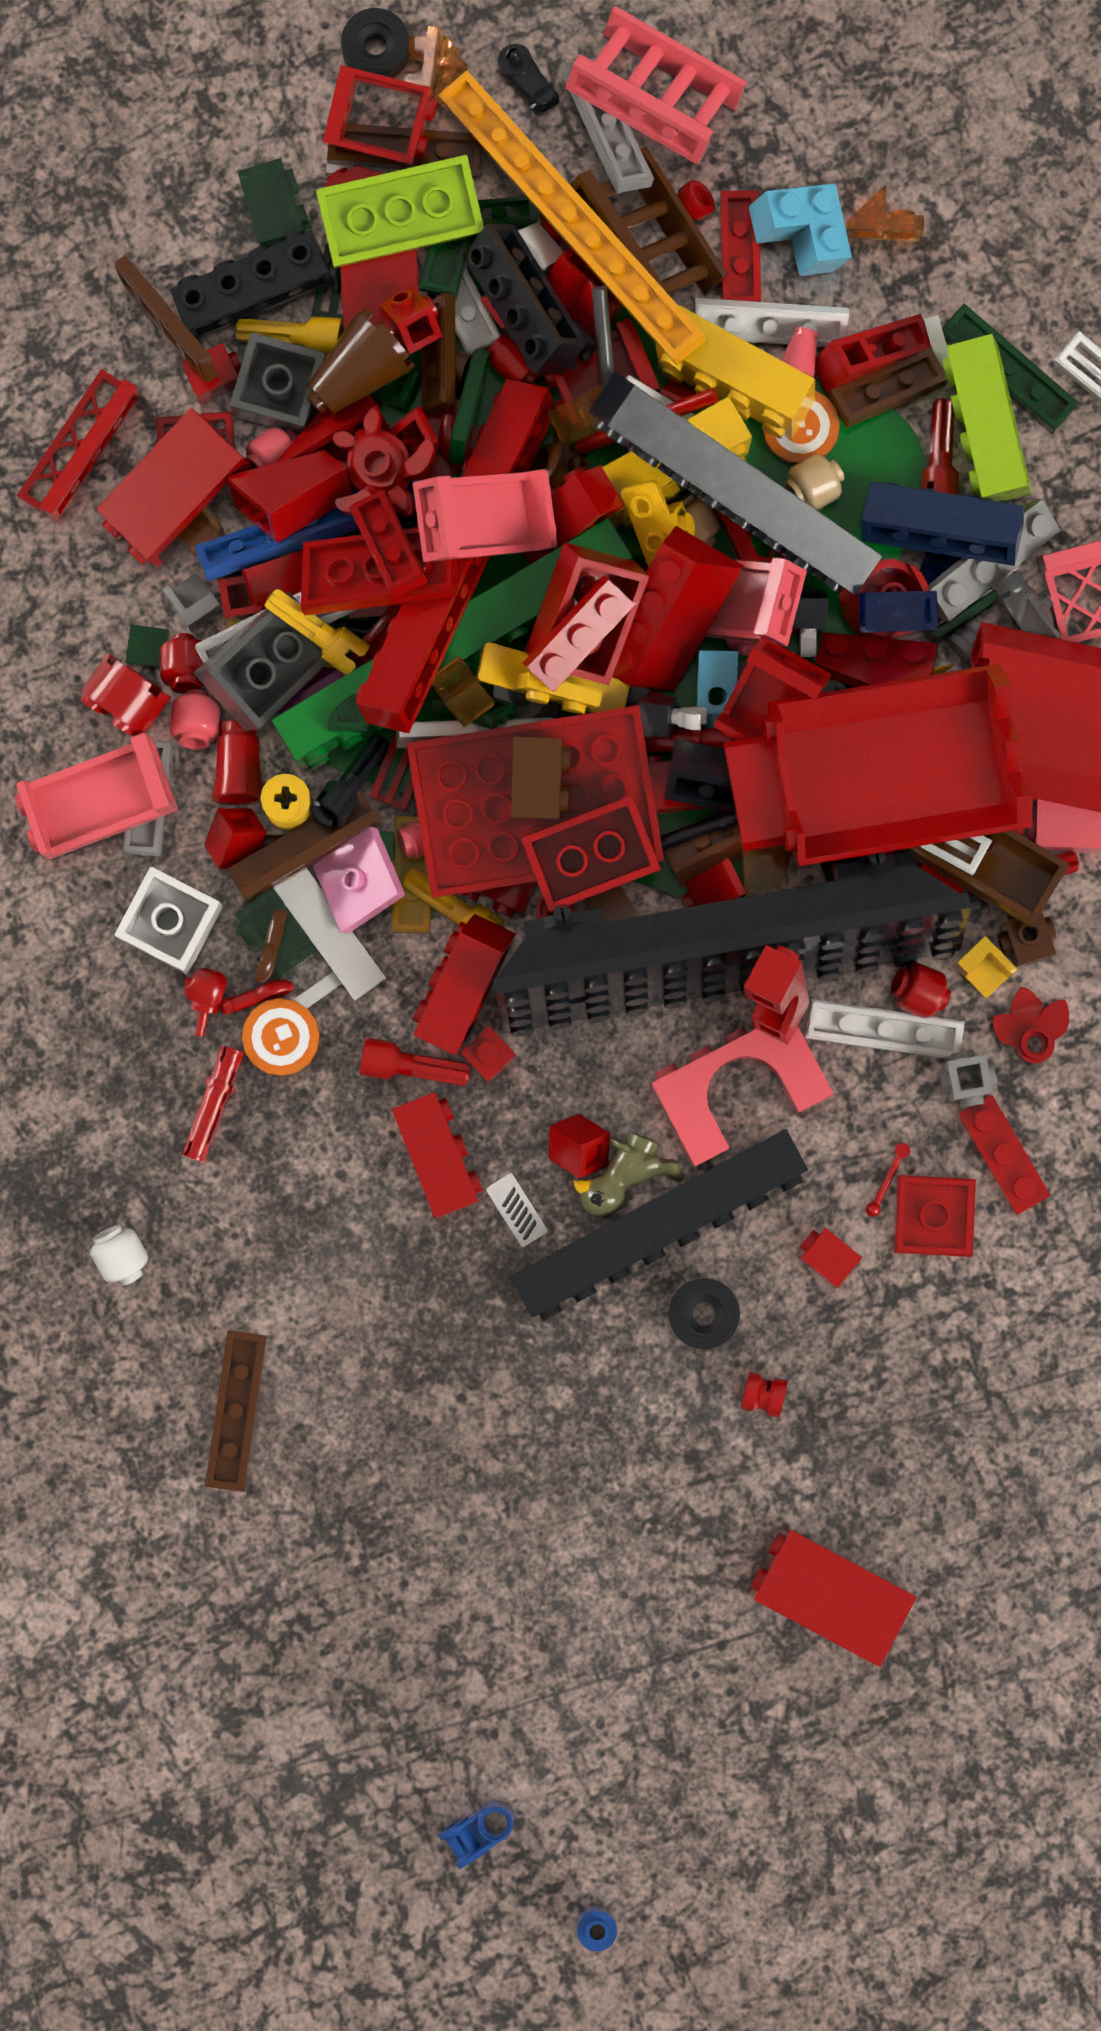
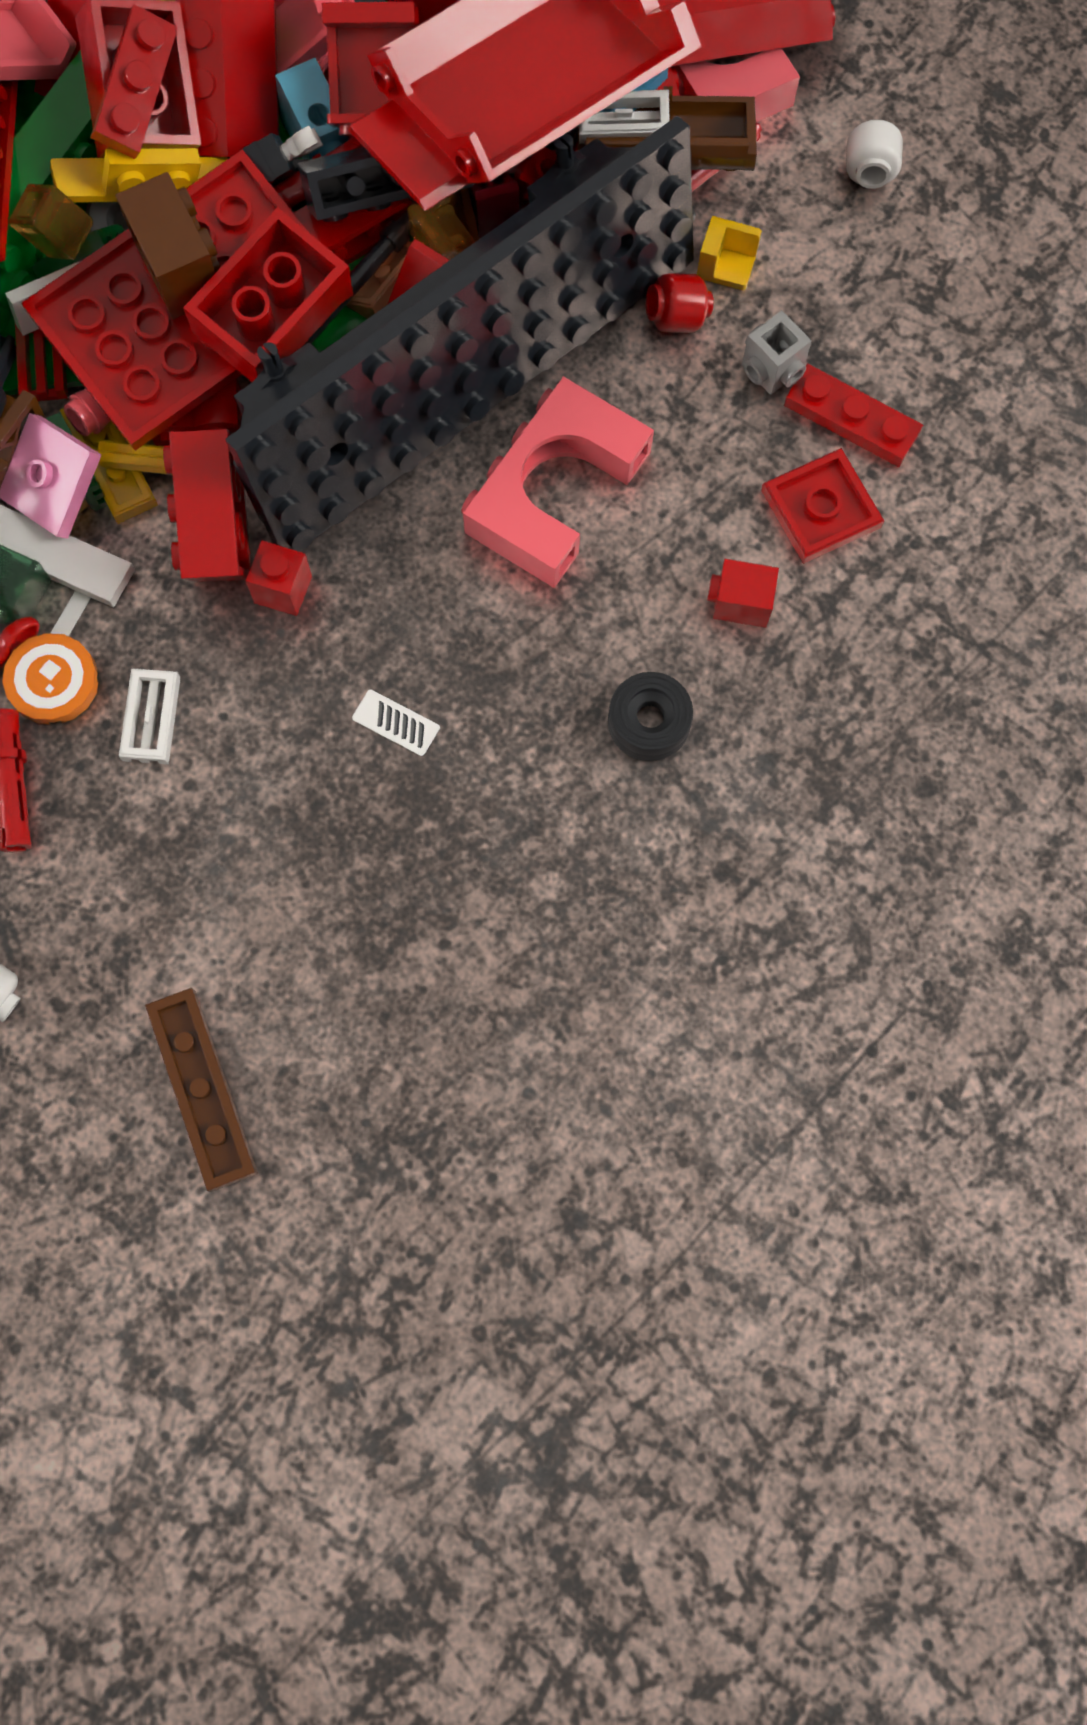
camera: 30 degrees left, 10 degrees down
red piece [359,1037,470,1086] -> none
red brick [392,1092,483,1219] -> none
blue piece [438,1800,515,1869] -> none
black brick [509,1129,808,1321] -> none
red panel [548,1114,610,1178] -> none
olive animal [573,1132,685,1217] -> none
blue brick [577,1905,617,1951] -> none
red wheel [740,1371,788,1418] -> none
red arch [744,945,809,1044] -> none
red panel [750,1528,917,1667] -> none
white tile [804,999,965,1060] -> none
red hinge [866,1143,911,1217] -> none
red plate [992,987,1069,1064] -> none
reddish brown brick [997,912,1057,969] -> none
none -> white tile [119,669,180,765]

